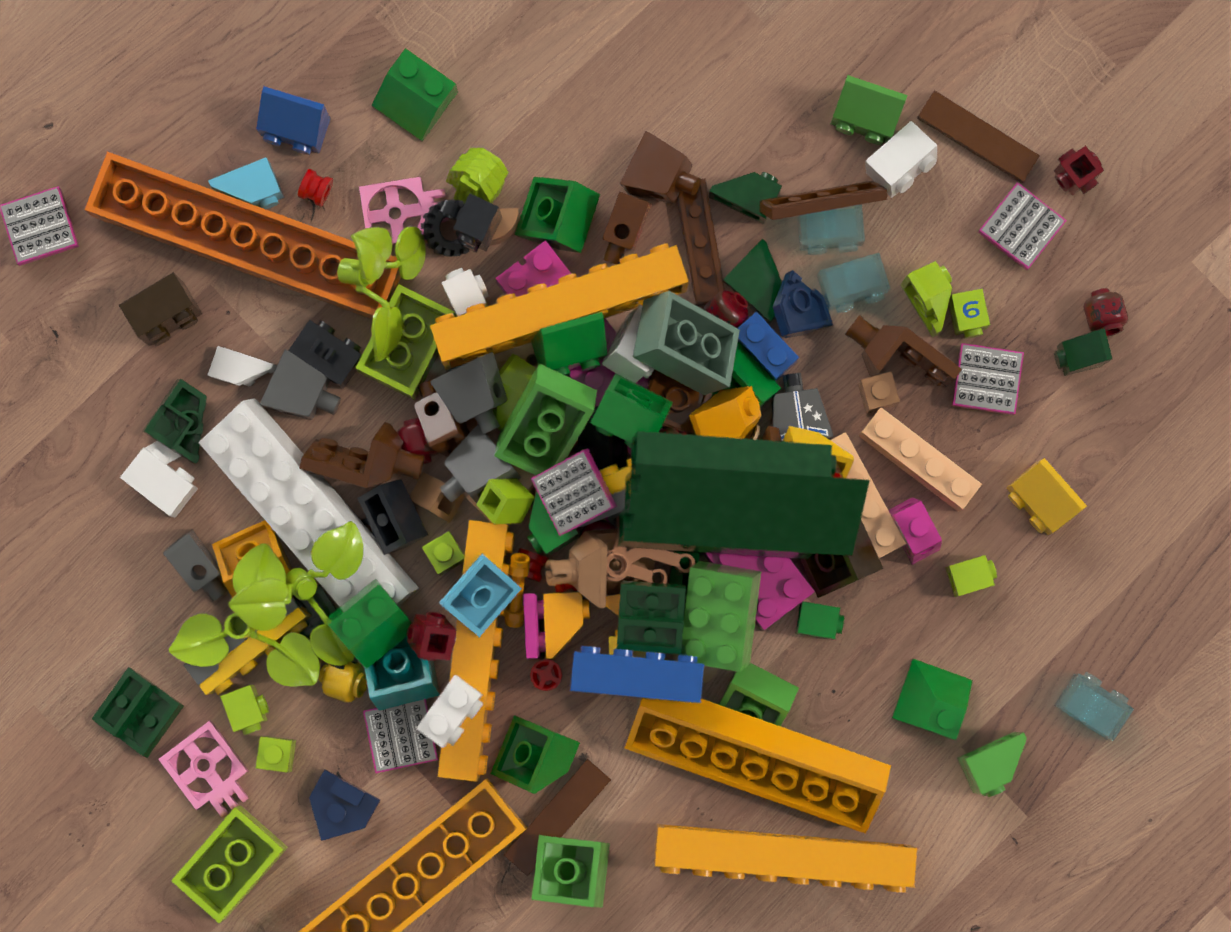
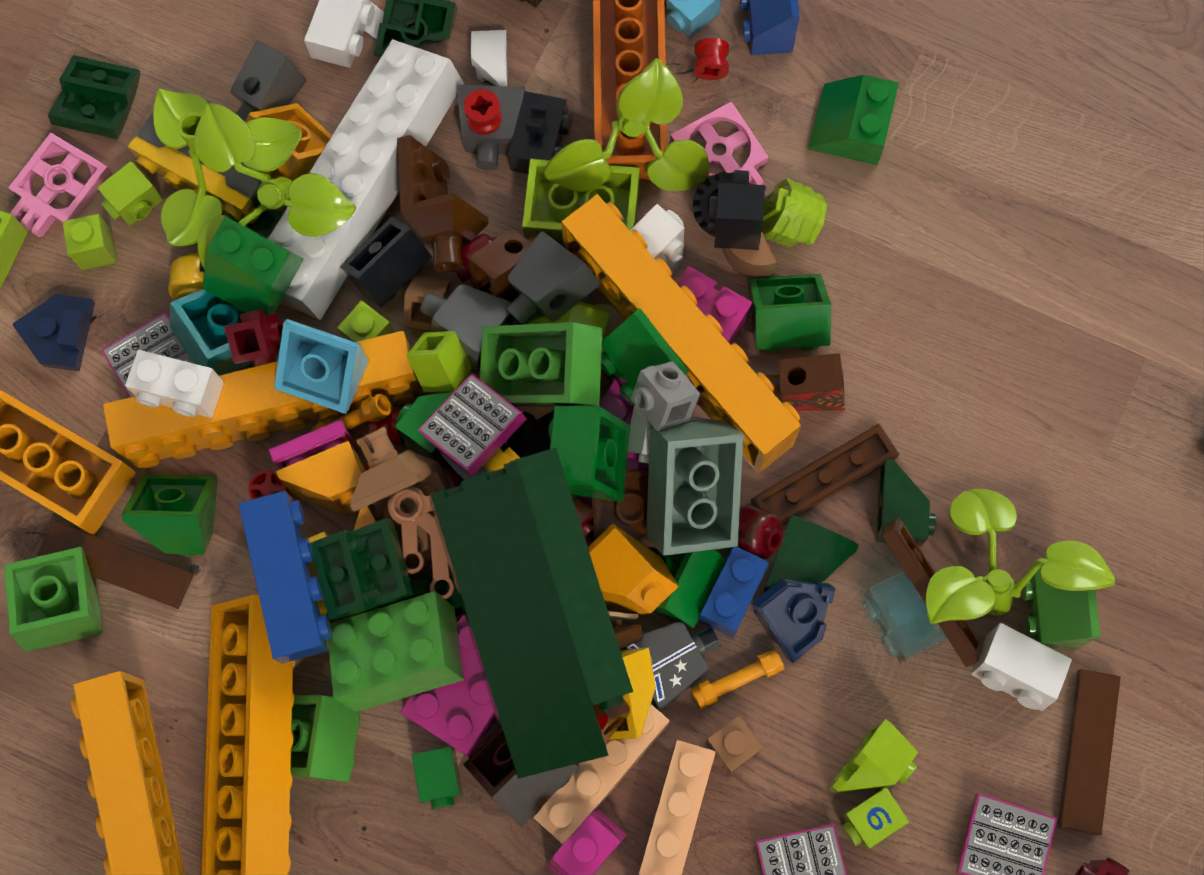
camera: 75 degrees right, 10 degrees down
reddish brown torso [620,131,701,203] -> none
clear light blue brick [817,253,890,313] -> none
reddish brown plate [845,315,962,387] -> none
none -> red wheel [464,89,502,135]
none -> light grey brick [630,361,700,432]
none -> light orange bar [690,649,785,710]
none -> lime plant [926,489,1115,624]

